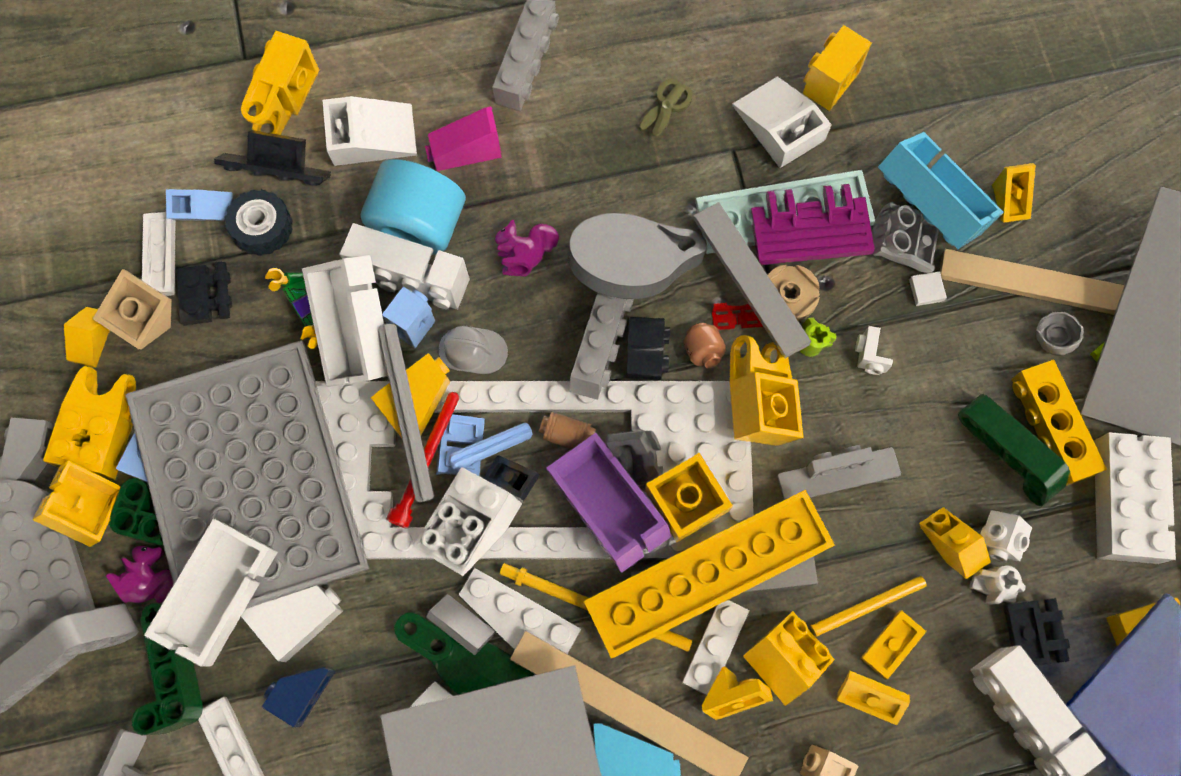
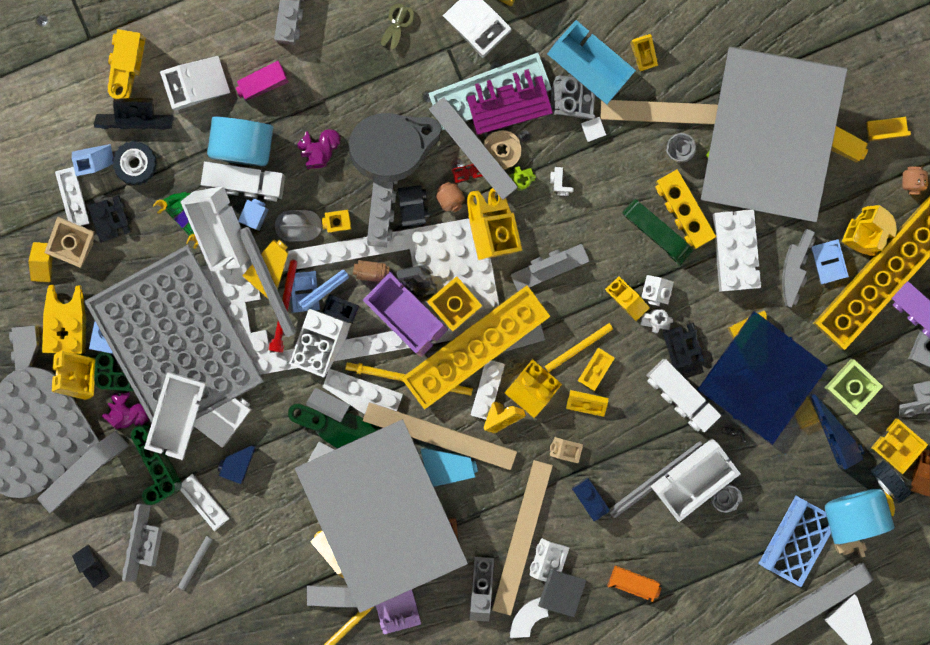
camera: 10 degrees left, 15 degrees up
none -> yellow brick [322,210,352,233]

